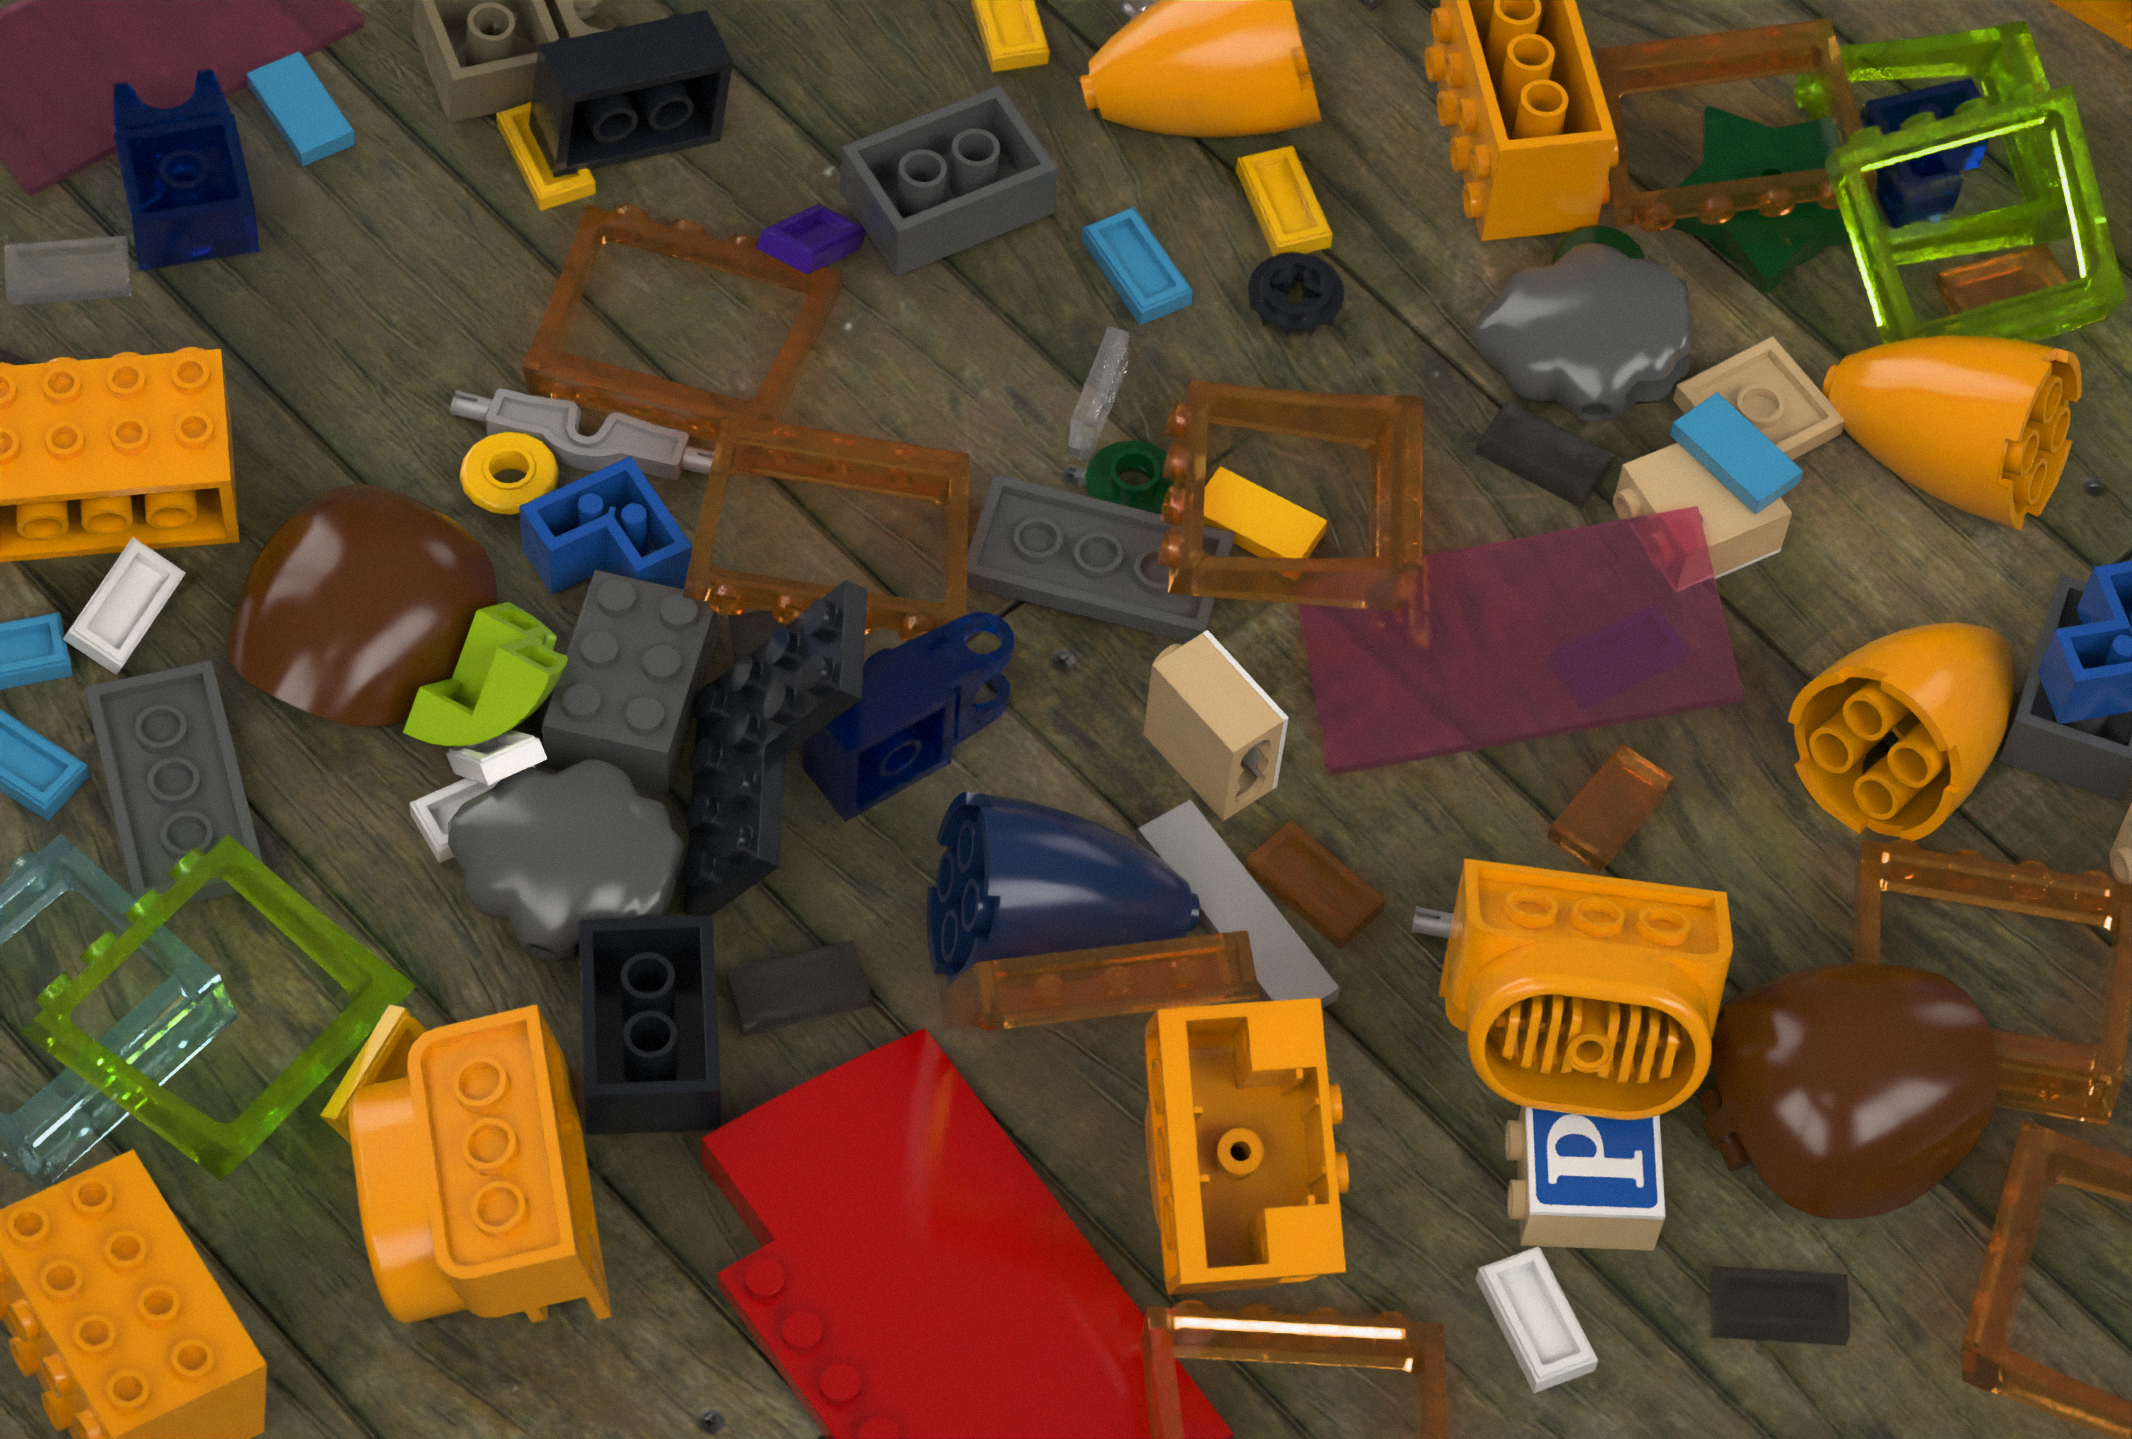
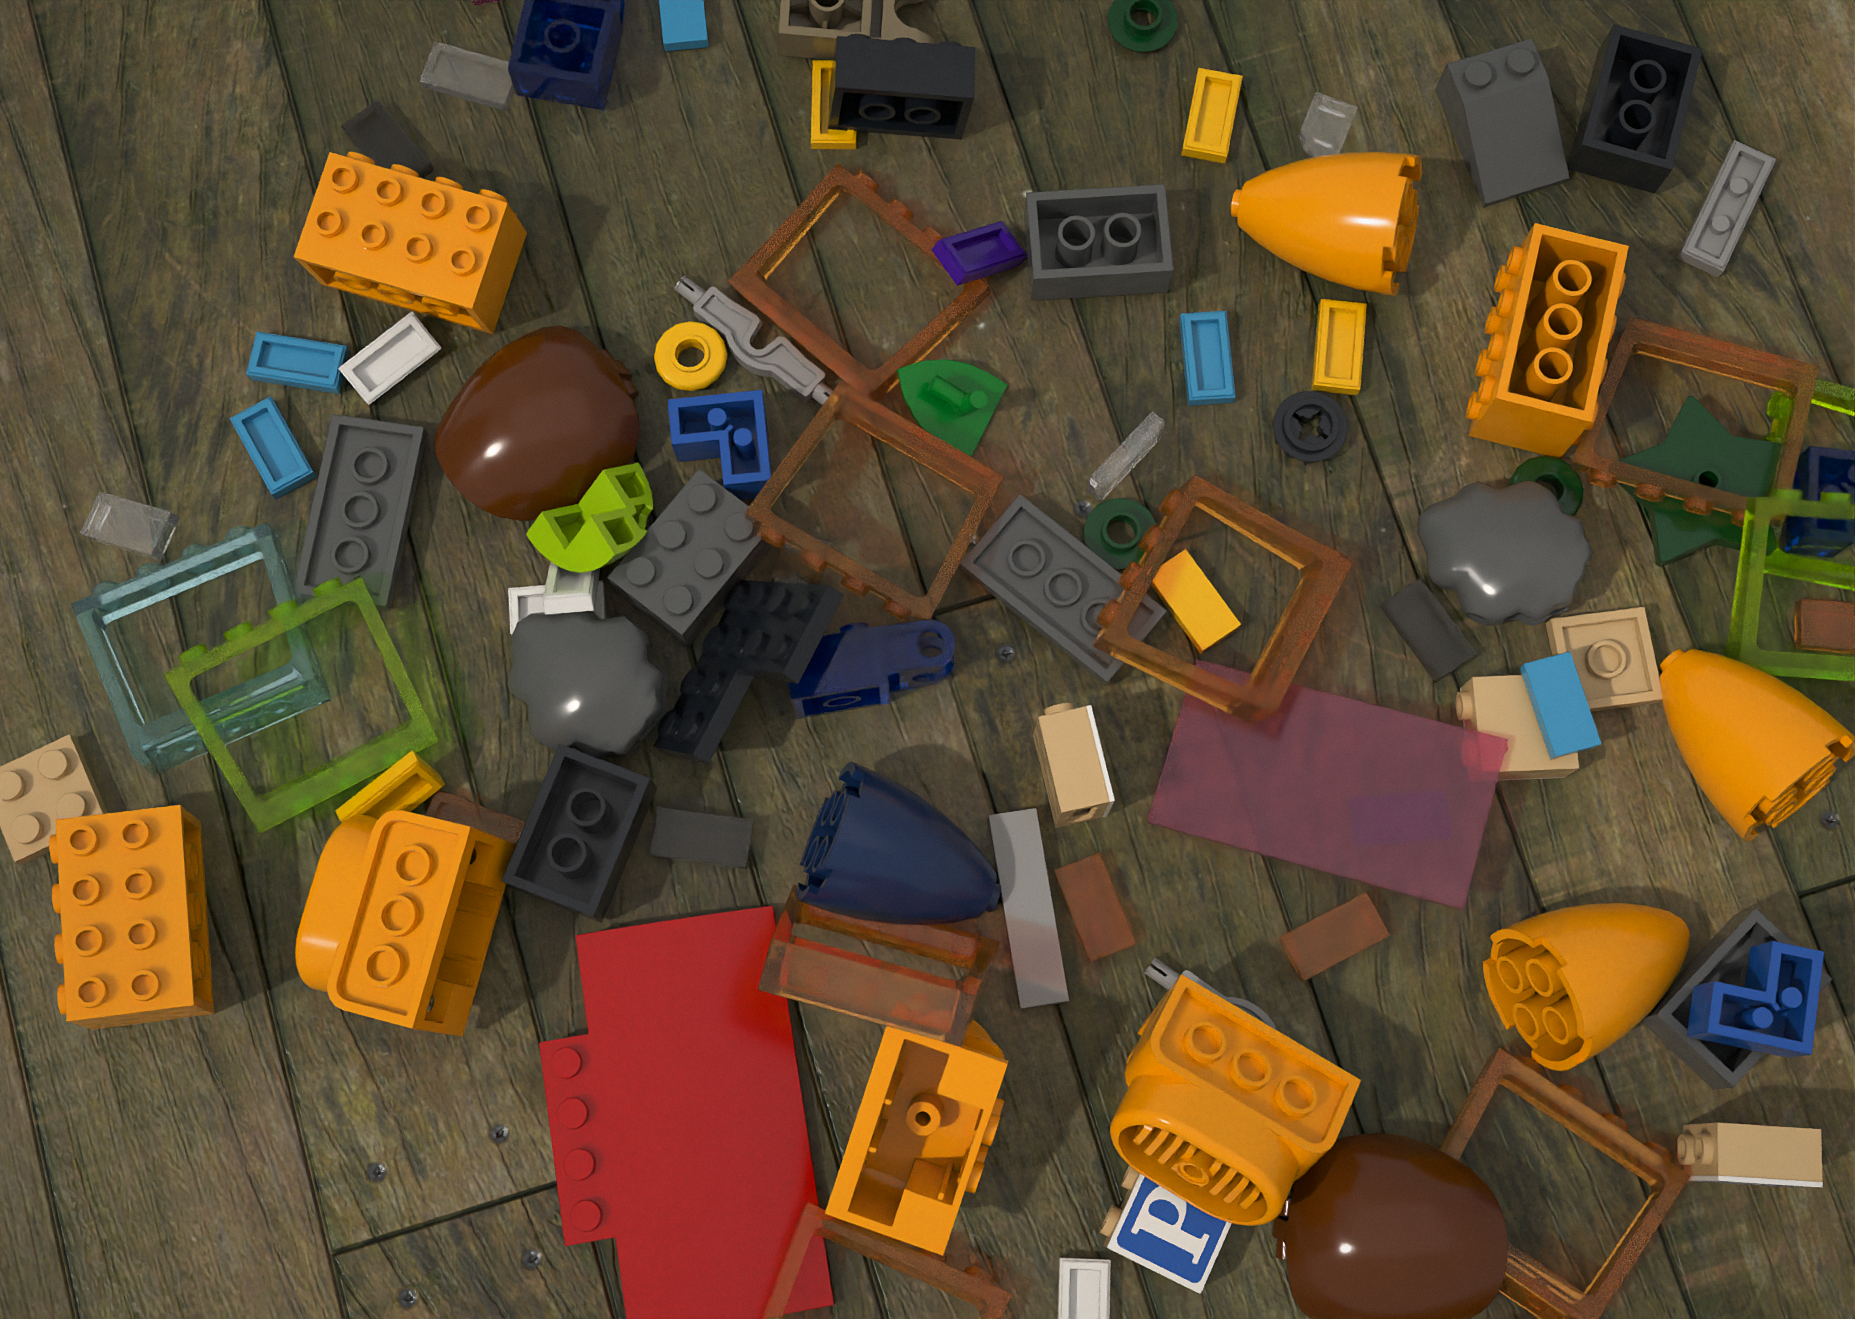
camera: 30 degrees right, 20 degrees up
none -> green shield [896,359,1008,464]

